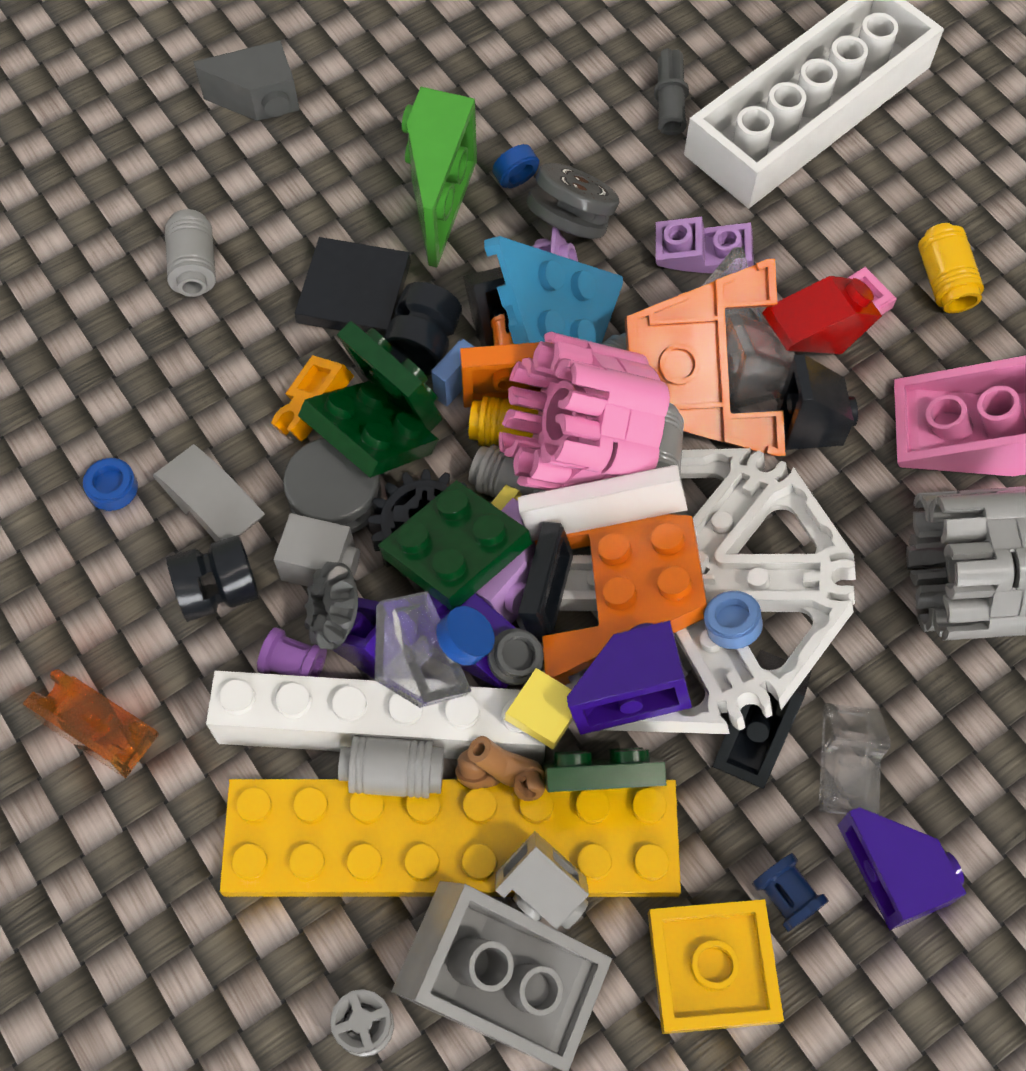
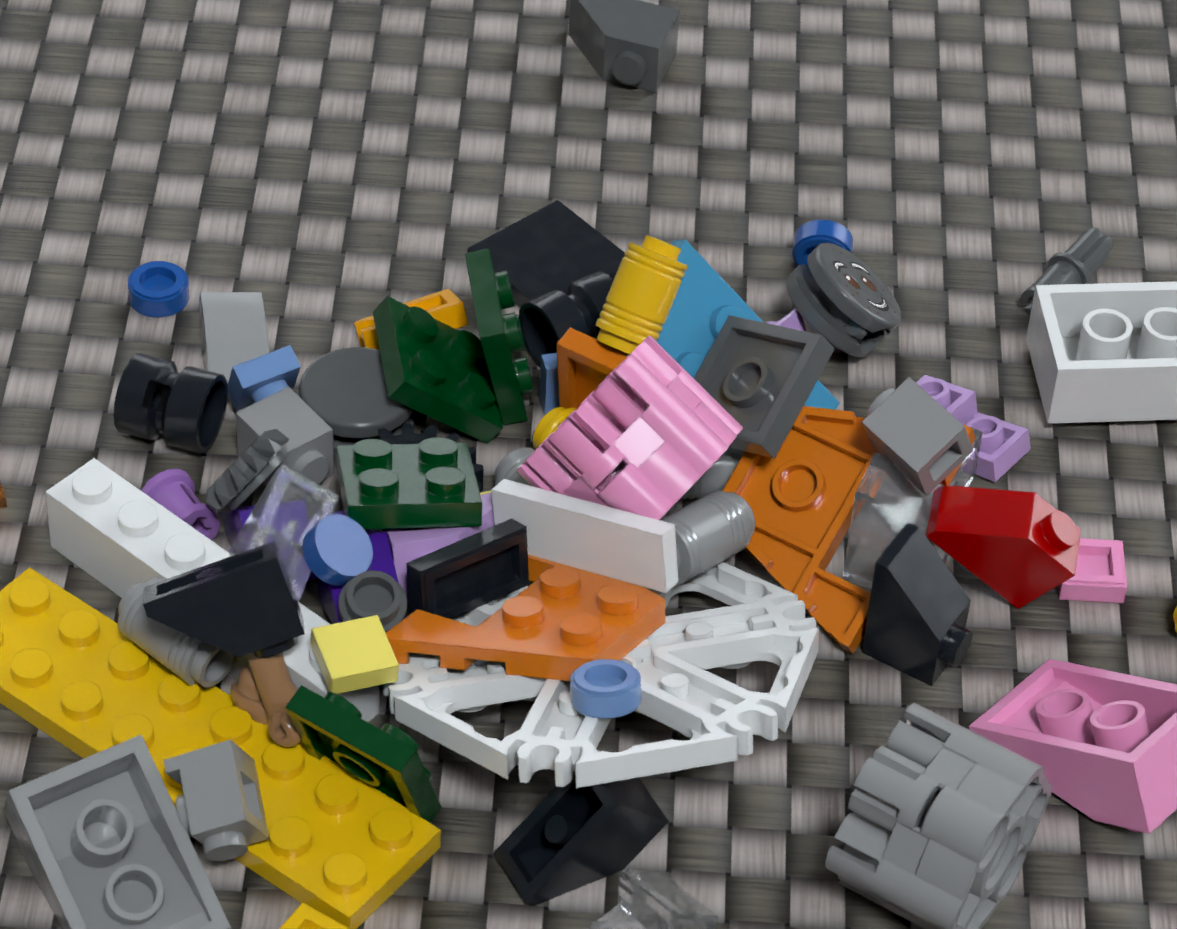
camera: 35 degrees right, 20 degrees down
light grey head [165,209,216,297] -> none
bright green slope [402,87,477,268] -> none
dark purple slope [567,620,692,735] -> none
none -> black slope [143,541,305,658]
none -> medium blue plate [227,345,301,411]
none -> yellow head [595,235,688,354]
none -> dark grey plate [694,315,835,459]
none -> light grey brick [862,377,973,496]

